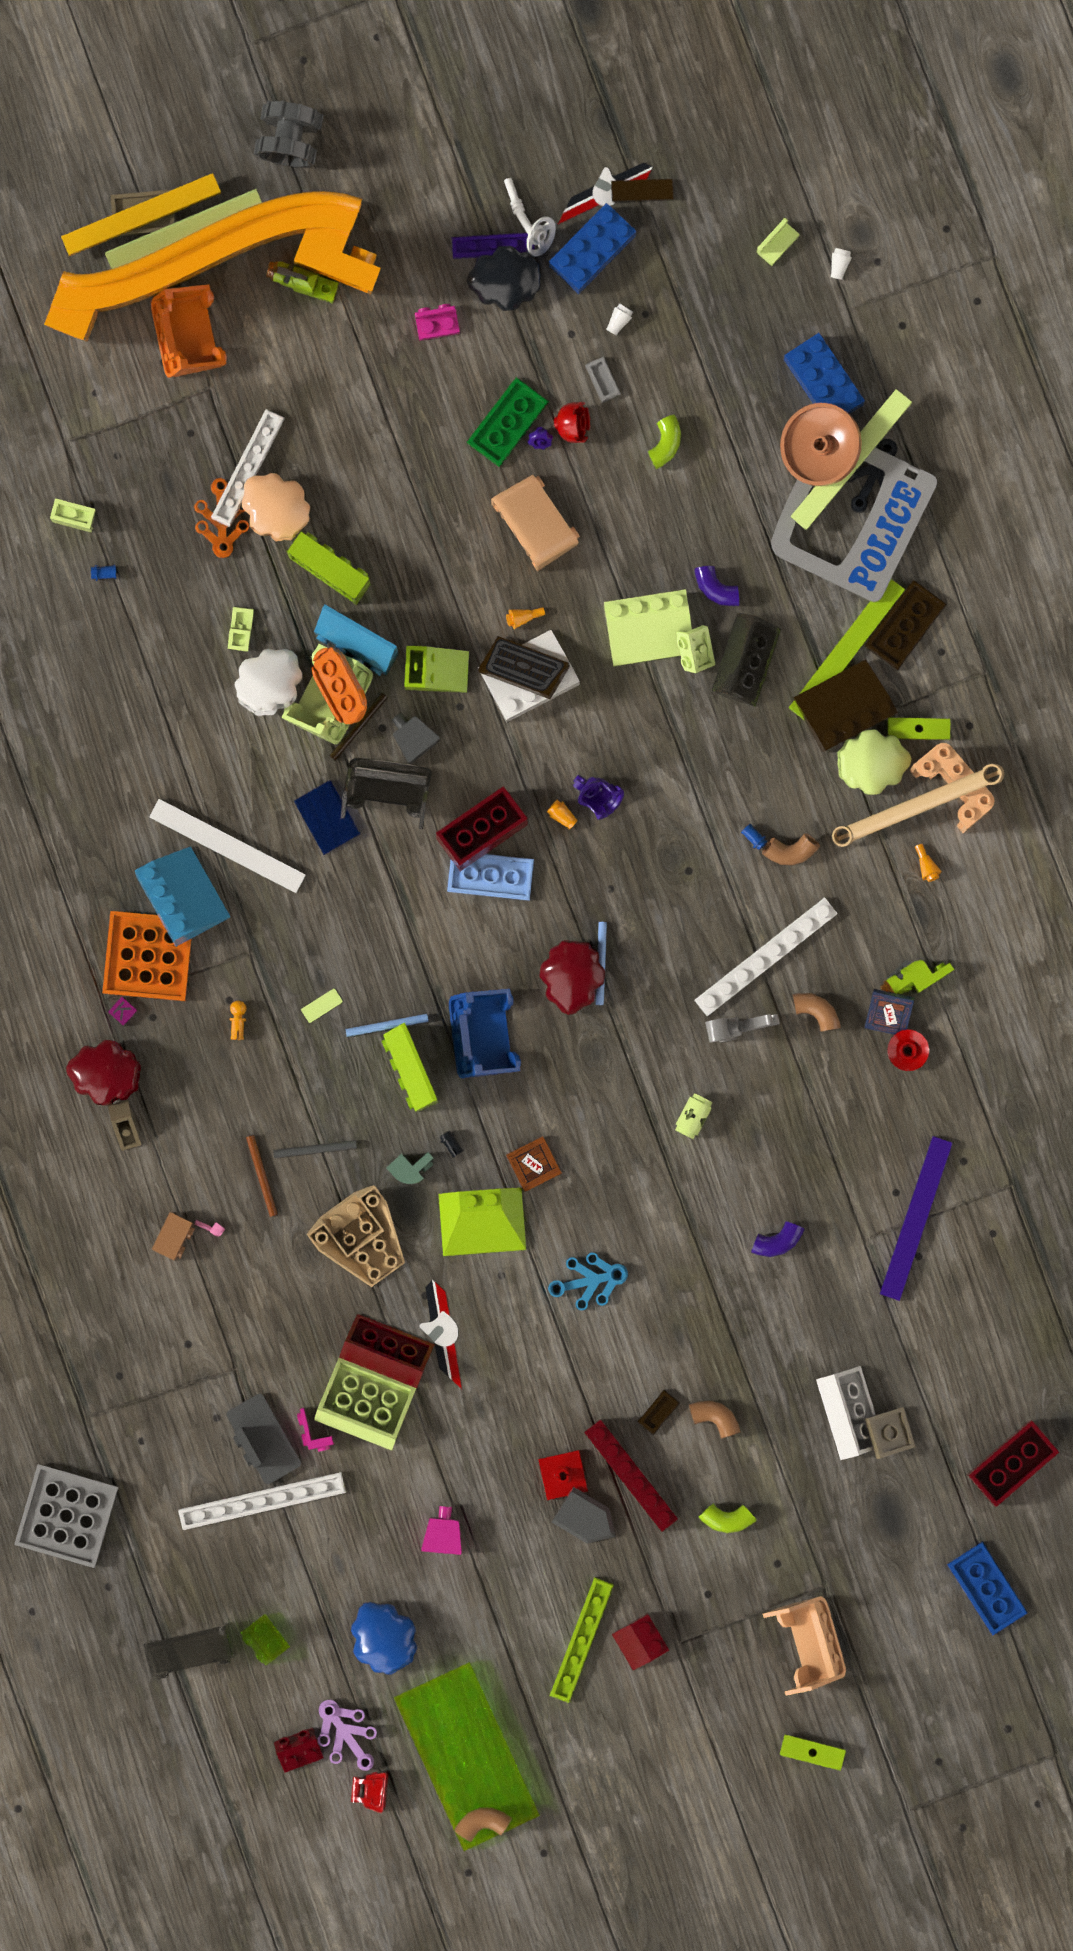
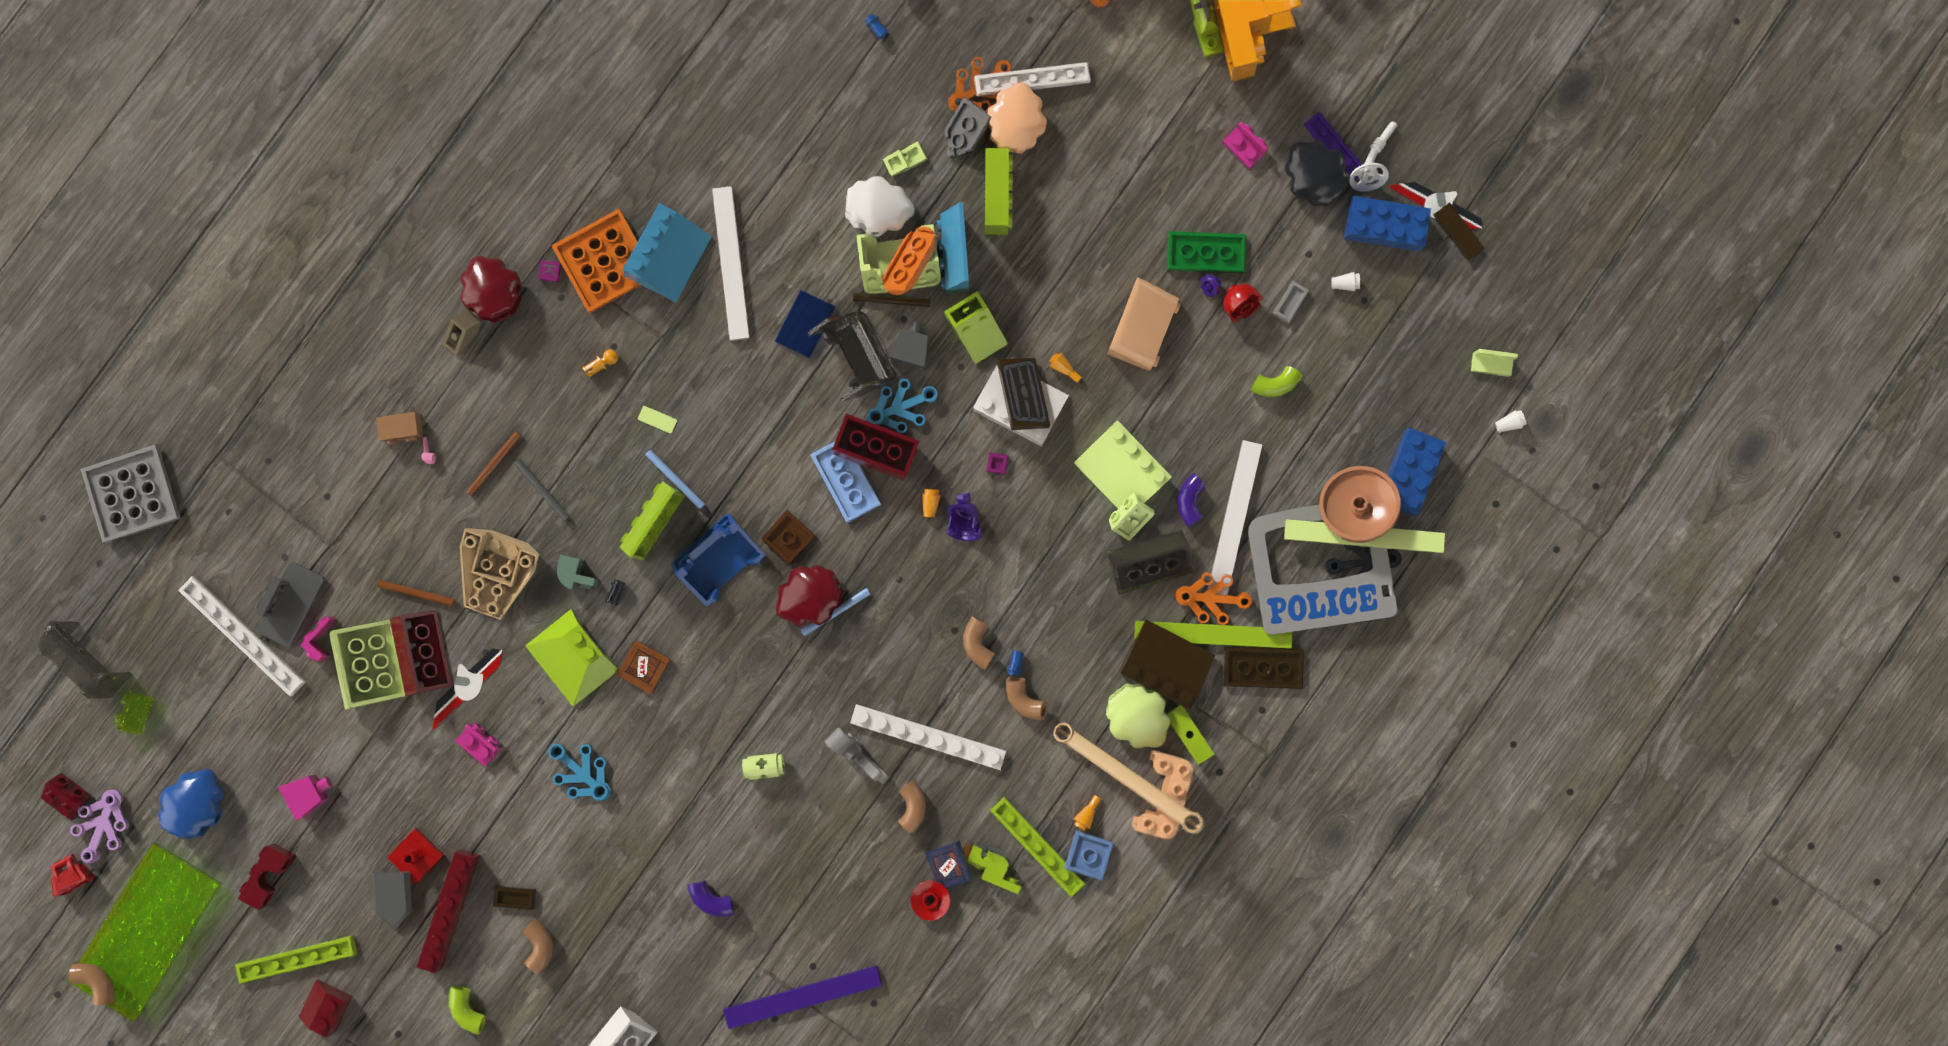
camera: 55 degrees right, 0 degrees up
none -> dark red arch [238,843,295,910]
none -> dark orange bar [377,580,455,606]
none -> dark pink bracket [455,723,502,766]
none -> reddish brown tile [761,510,817,565]
none -> dark azure plant [866,379,938,434]
none -> dark grey tile [944,97,991,158]
none -> medium nougat cylinder [963,616,995,670]
none -> magenta tile [986,453,1008,475]
none -> lime tile [990,797,1086,898]
none -> medium blue tile [1064,830,1114,881]
none -> orange plant [1176,572,1252,625]
none -> white tile [1208,440,1262,595]

